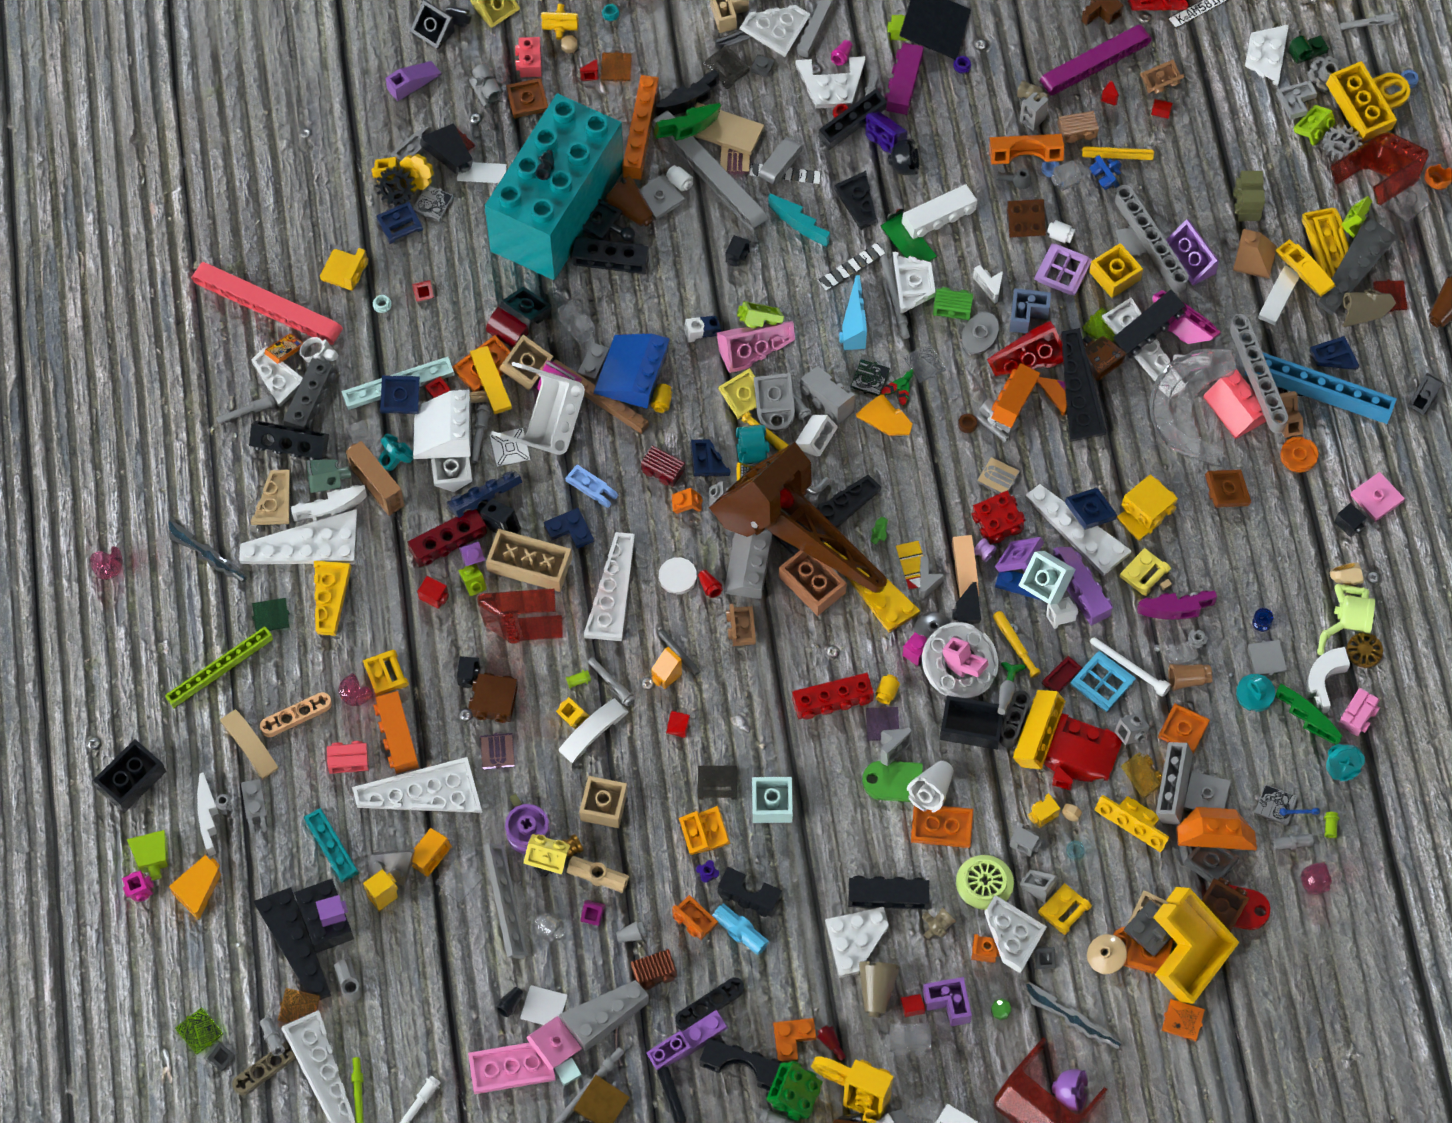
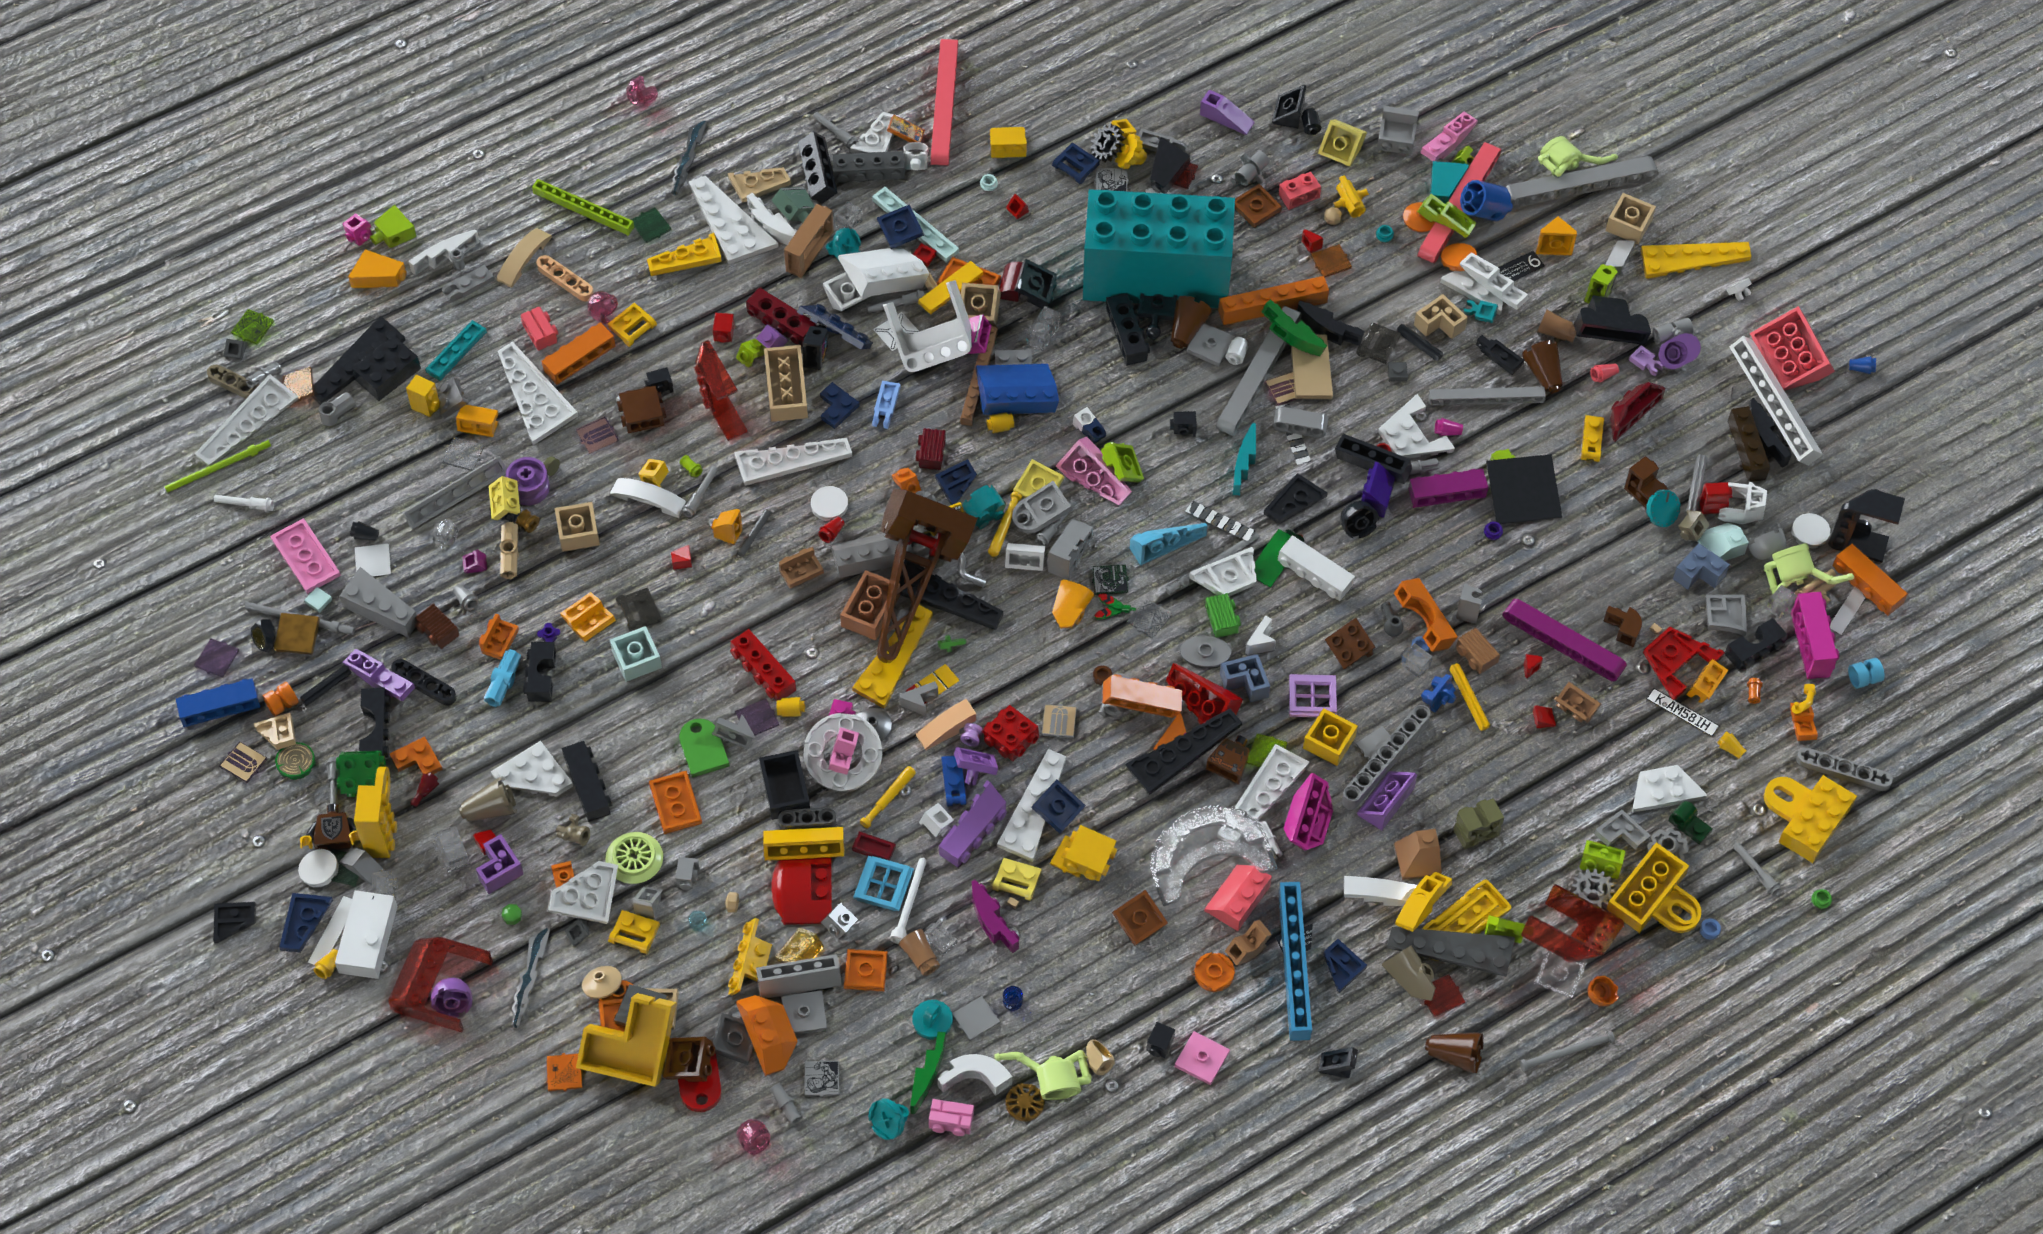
camera: 65 degrees right, 5 degrees down
black brick [93,739,166,813] -> none
medium lavender brick [316,895,348,927] -> none
bright pink plate [527,1016,582,1071] -> none
black piece [535,150,554,180] -> none
white plate [739,5,810,57] -> none
white cone [907,761,954,812] -> none
black slope [952,582,981,624] -> none
light grey piece [998,662,1026,715] -> none
dark tan piece [1017,80,1049,101] -> none
light aqua brick [1018,551,1076,604] -> none
yellow brick [1028,793,1061,828] -> none
white brick [1047,220,1075,243] -> none
red slope [1052,766,1073,790] -> none
black brick [1113,290,1187,358] -> none
light grey plate [1188,630,1207,648] -> none
light grey beam [1230,314,1288,433] -> none
blue hinge [1279,808,1320,816] -> none
lime pin [1324,812,1340,838] -> none

